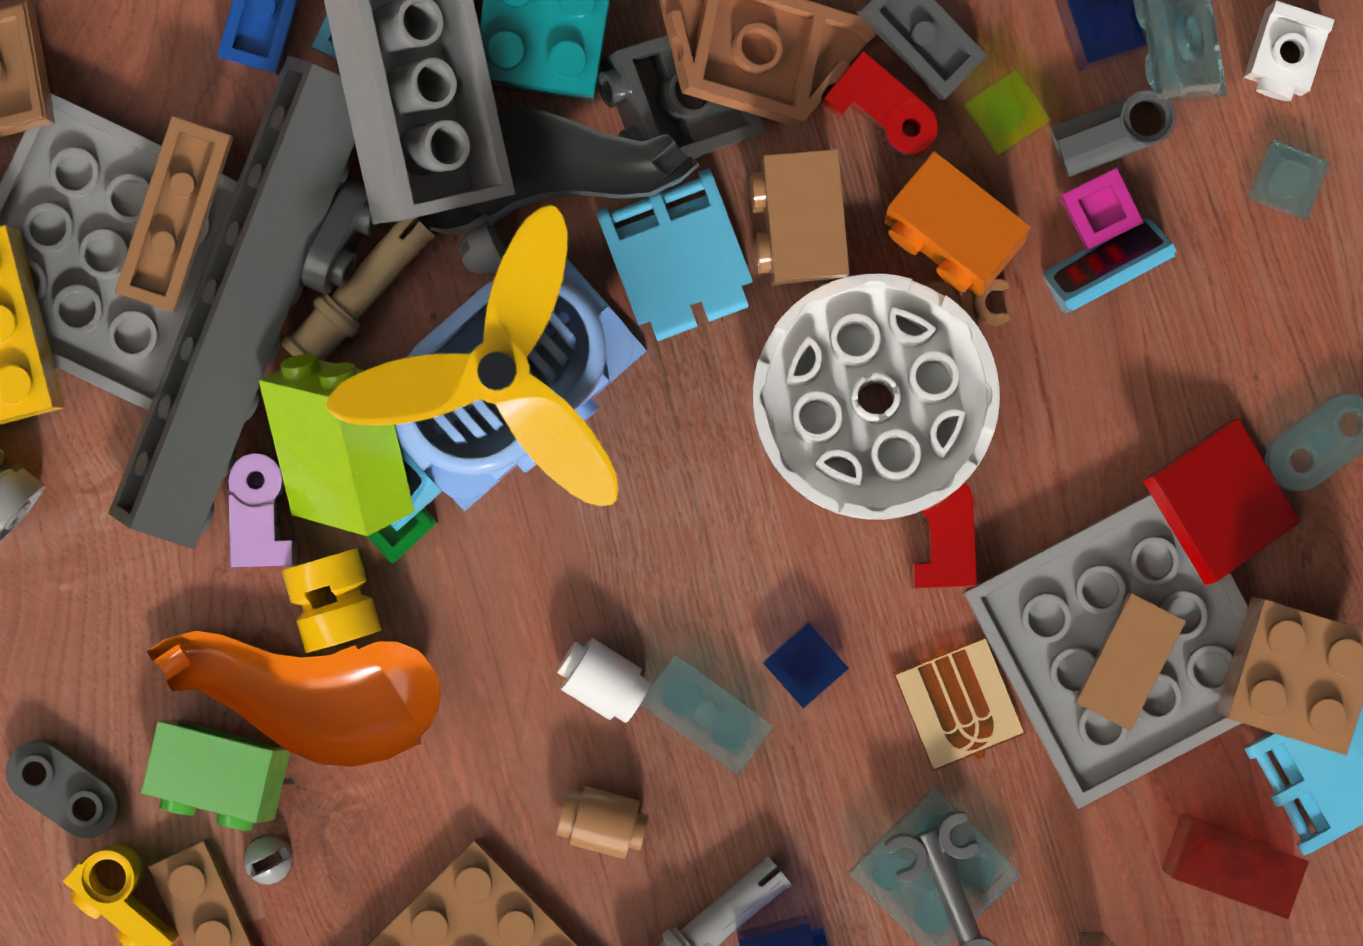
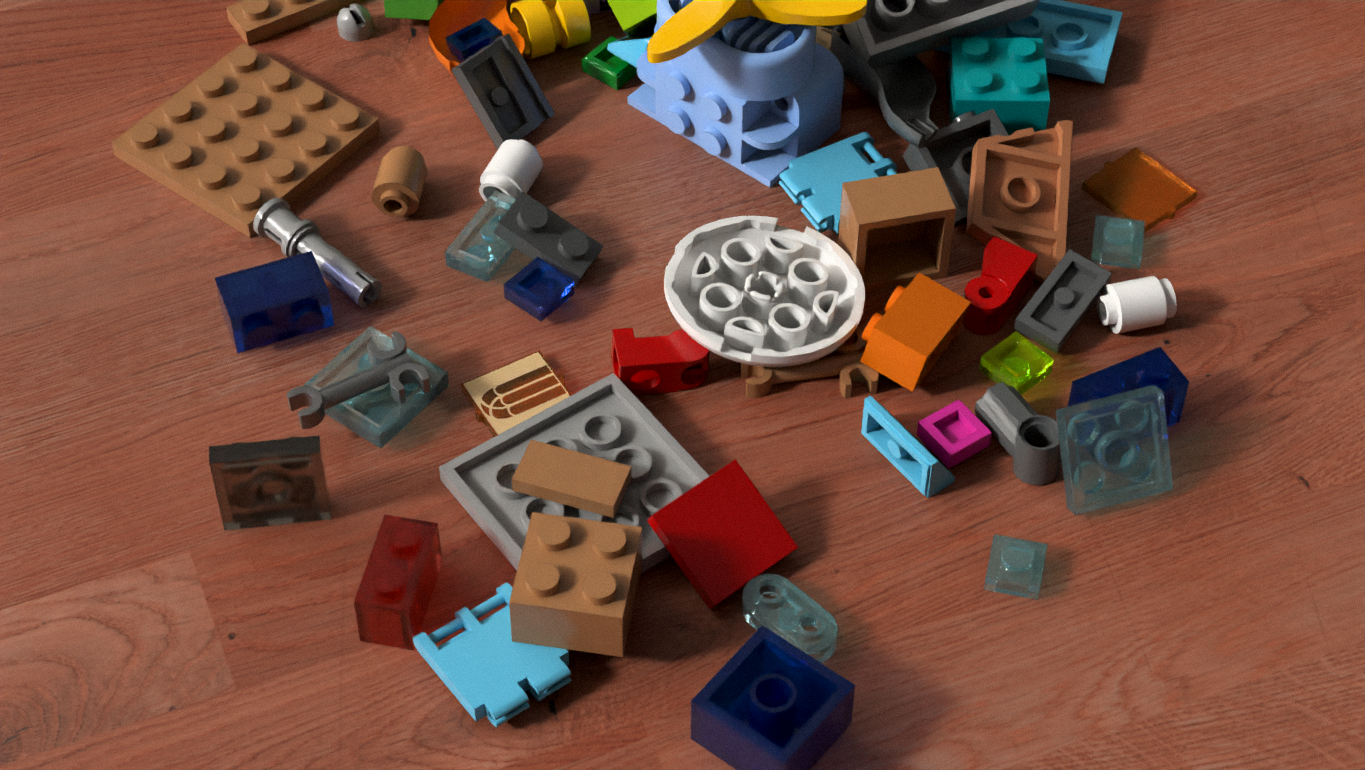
camera: 80 degrees right, 40 degrees down
white brick [1243,1,1335,101] -> none
none -> clear blue plate [445,18,503,62]
none -> dark grey plate [451,34,555,150]
none -> dark grey plate [493,192,604,288]

